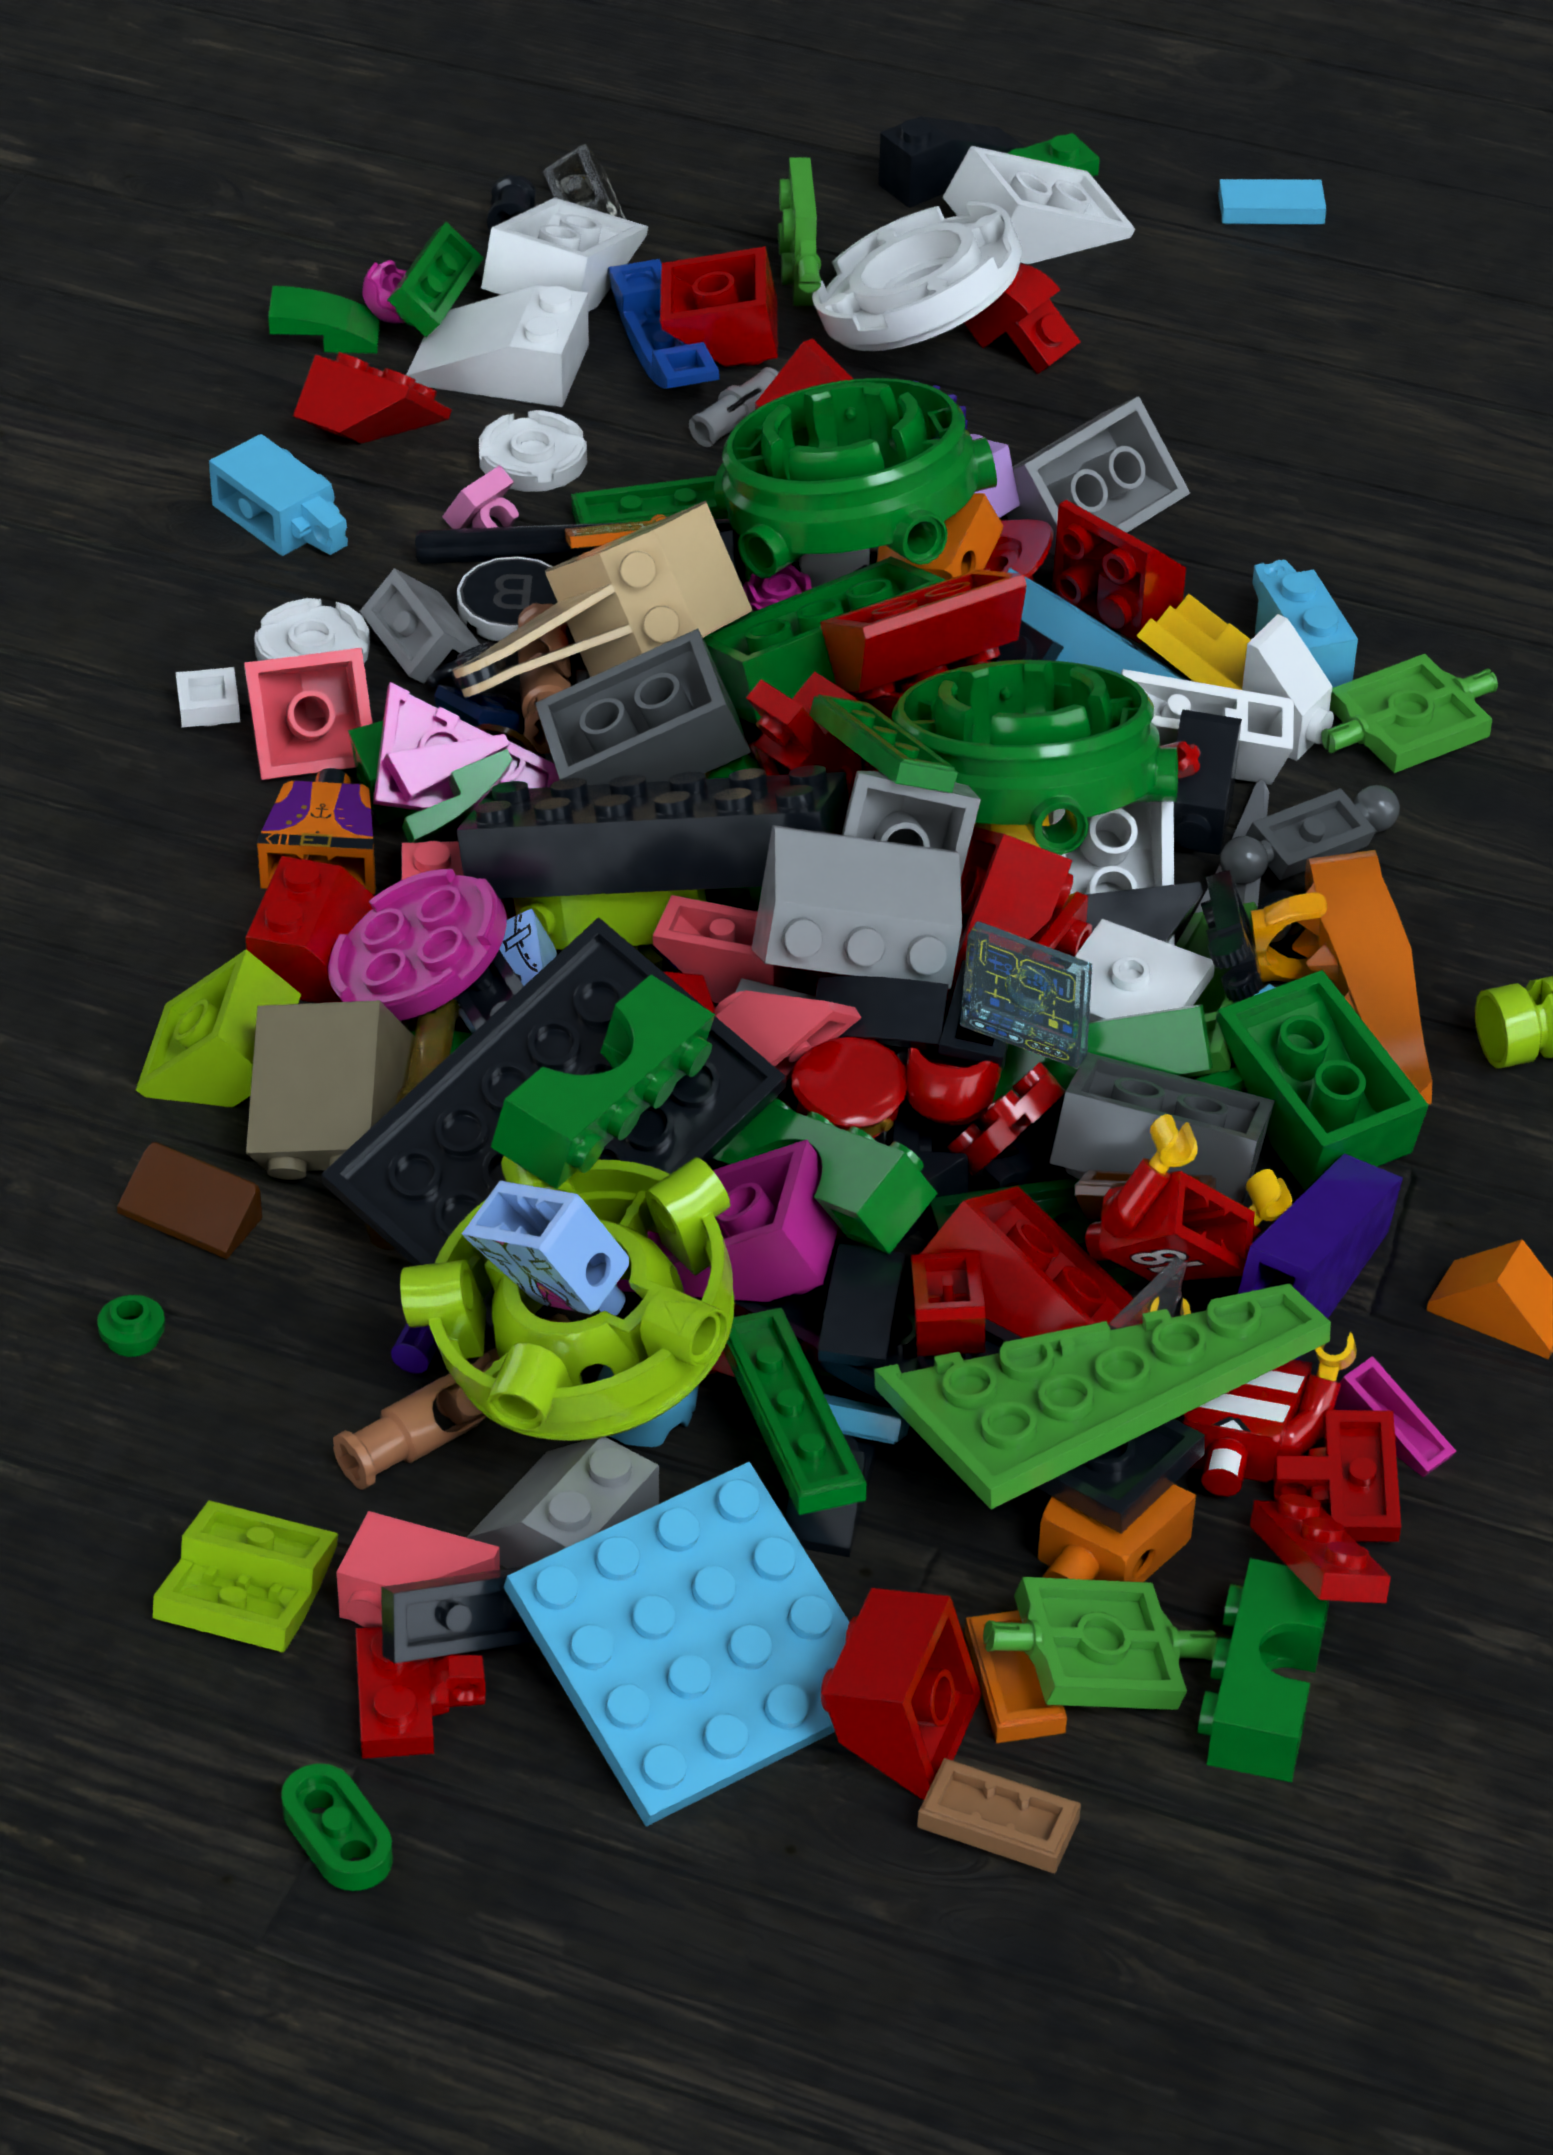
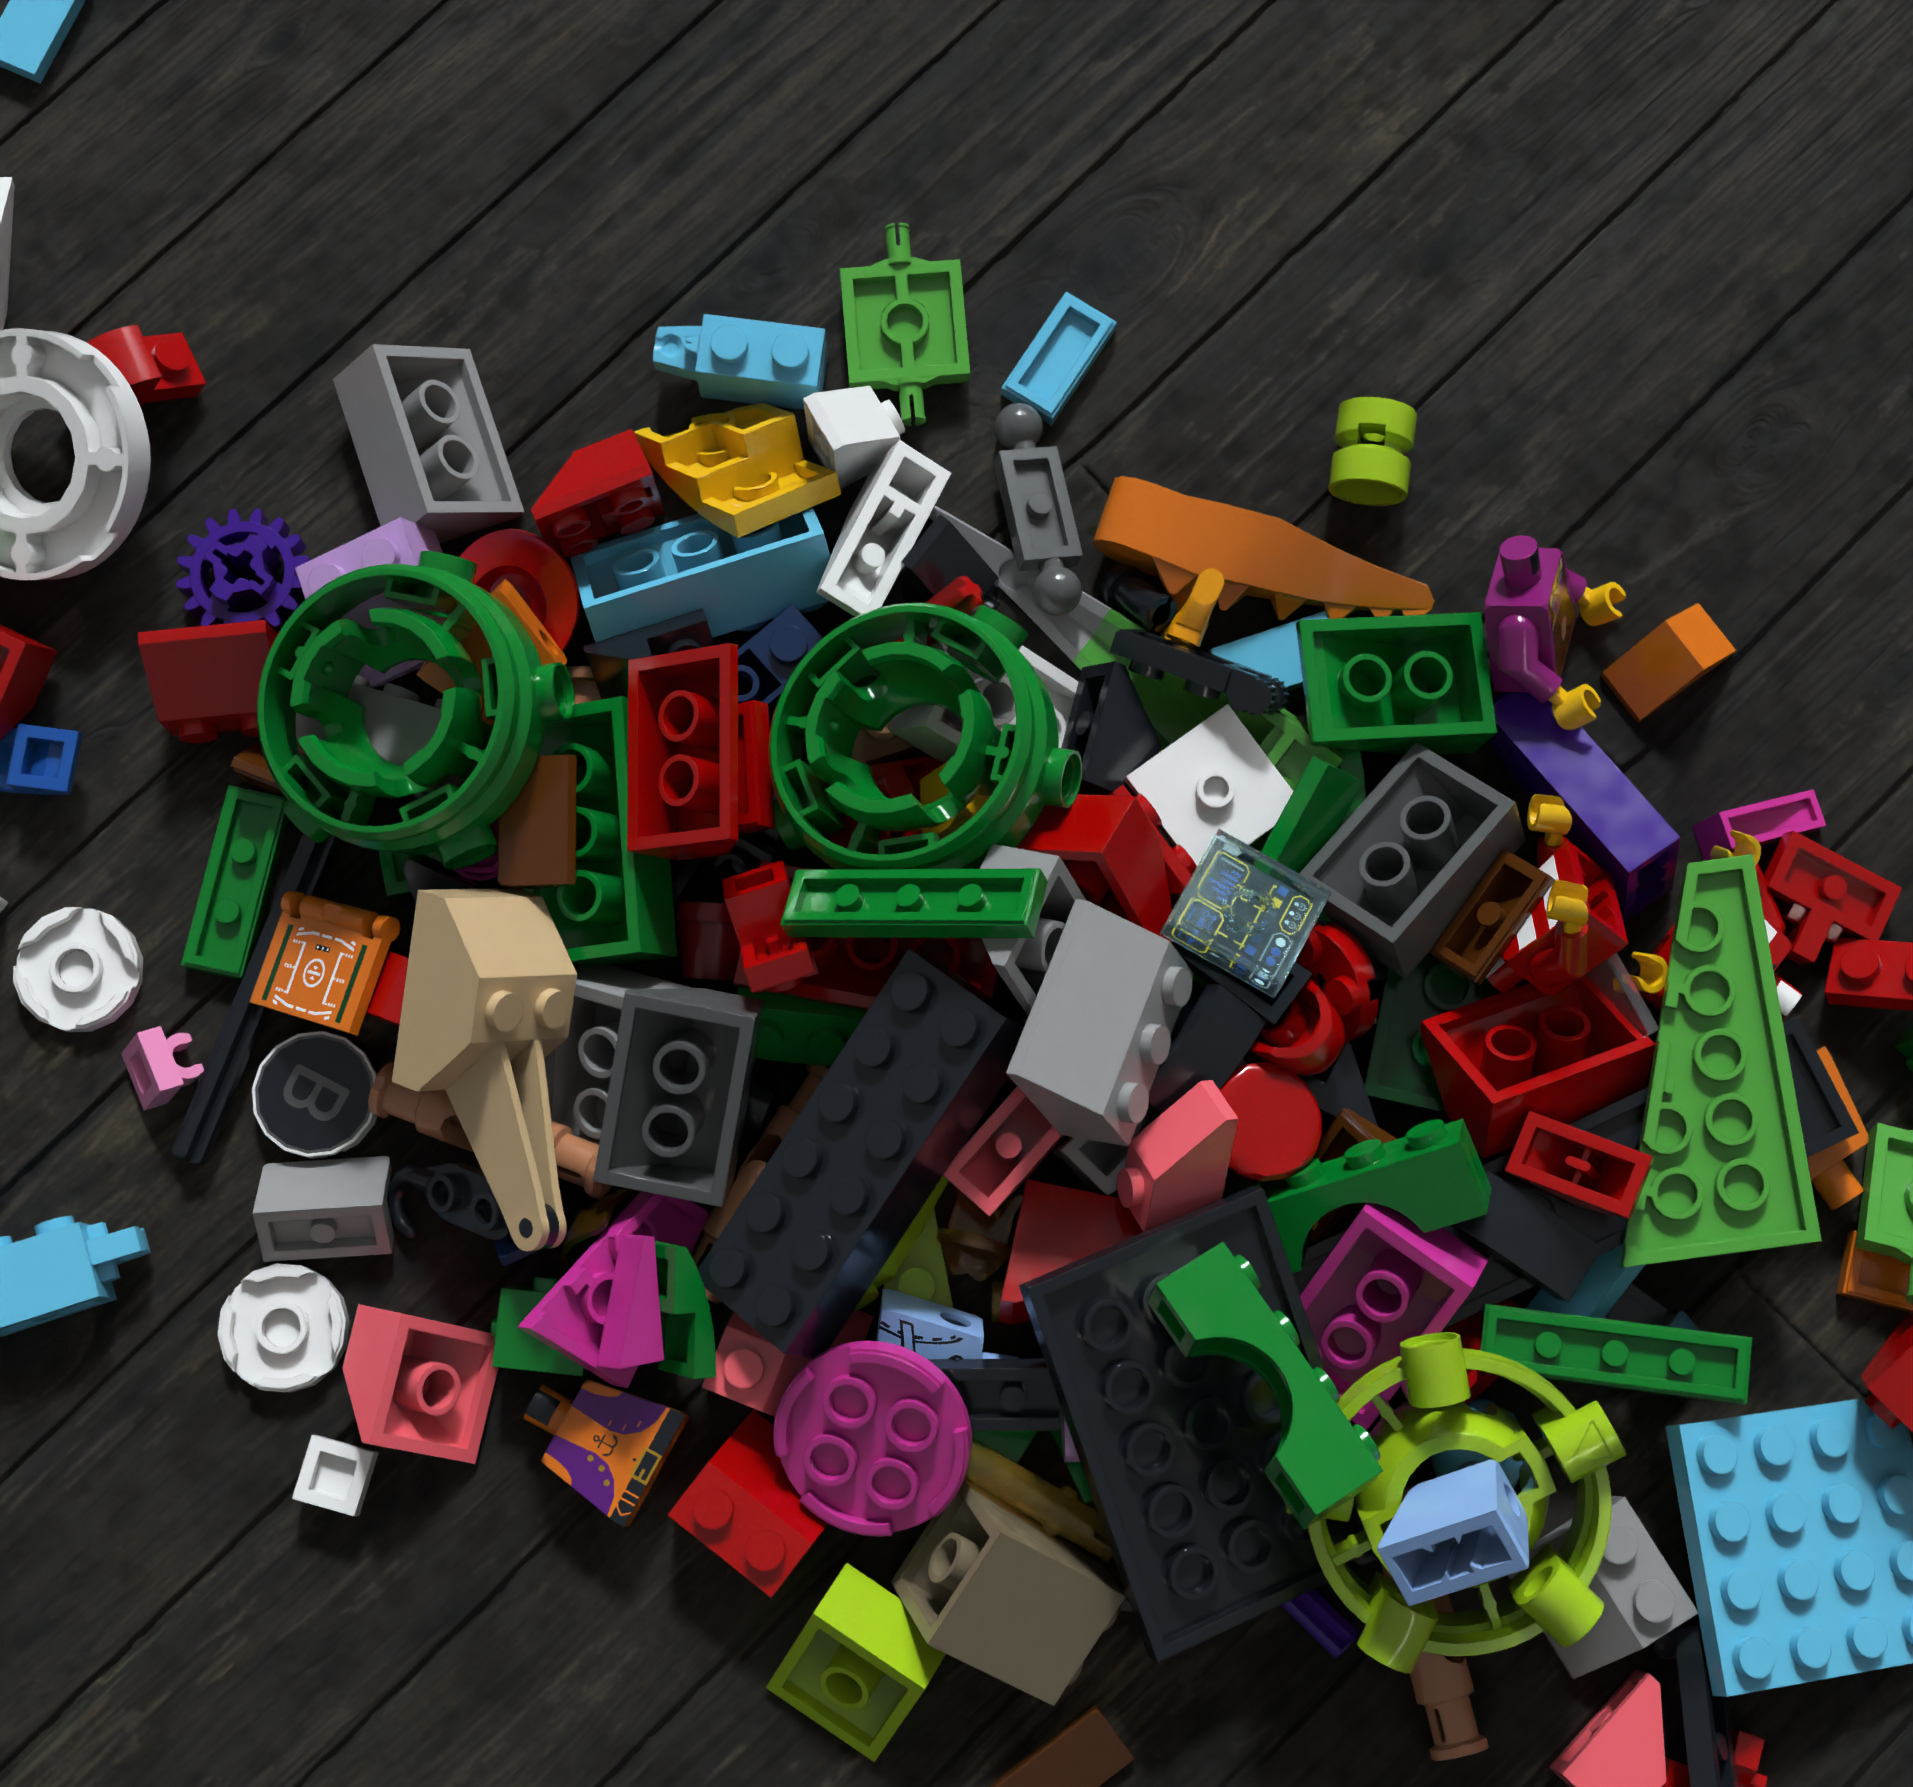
camera: 65 degrees left, 35 degrees up
light grey pin [689,367,778,447] -> none
none -> reddish brown slope [498,755,577,889]
none -> medium azure tile [1001,292,1117,426]
none -> magenta torso [1484,535,1626,730]

